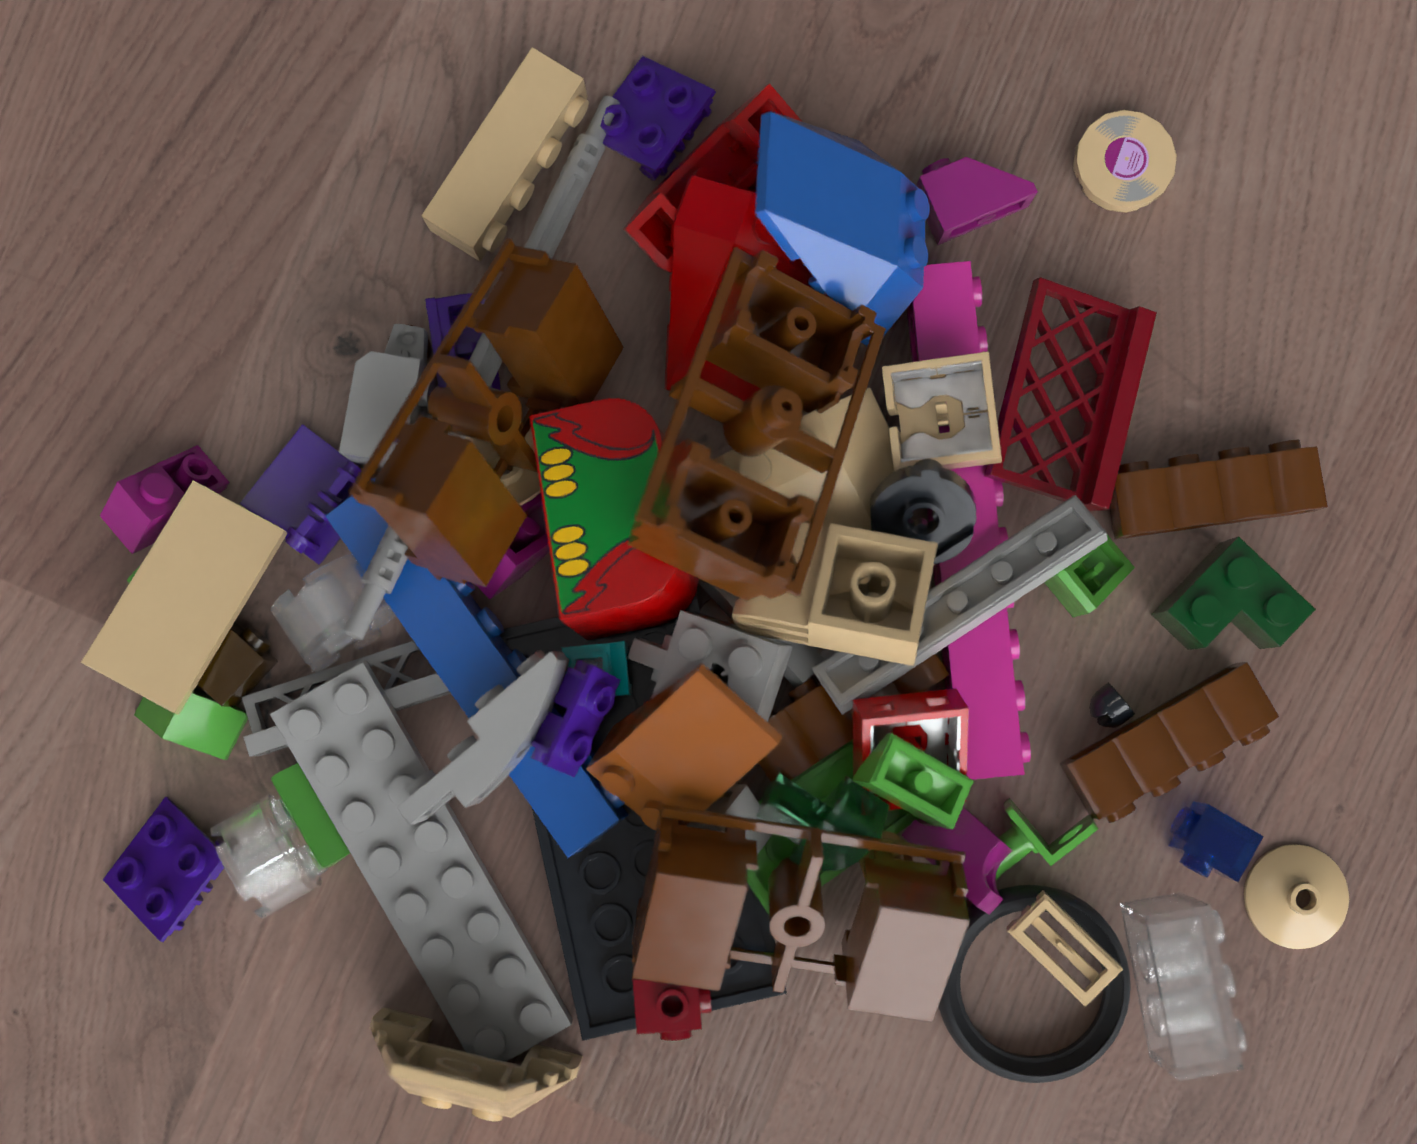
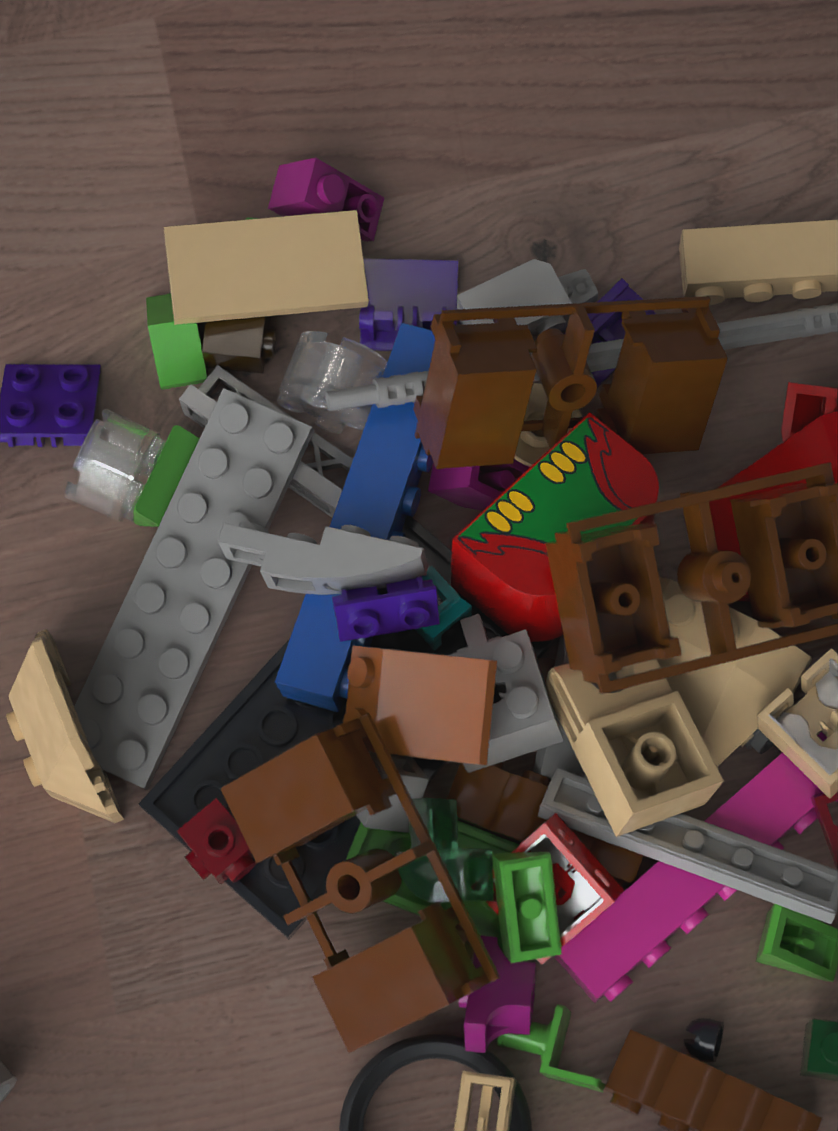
camera: 55 degrees right, 10 degrees down
black plate [870,459,976,564] -> none

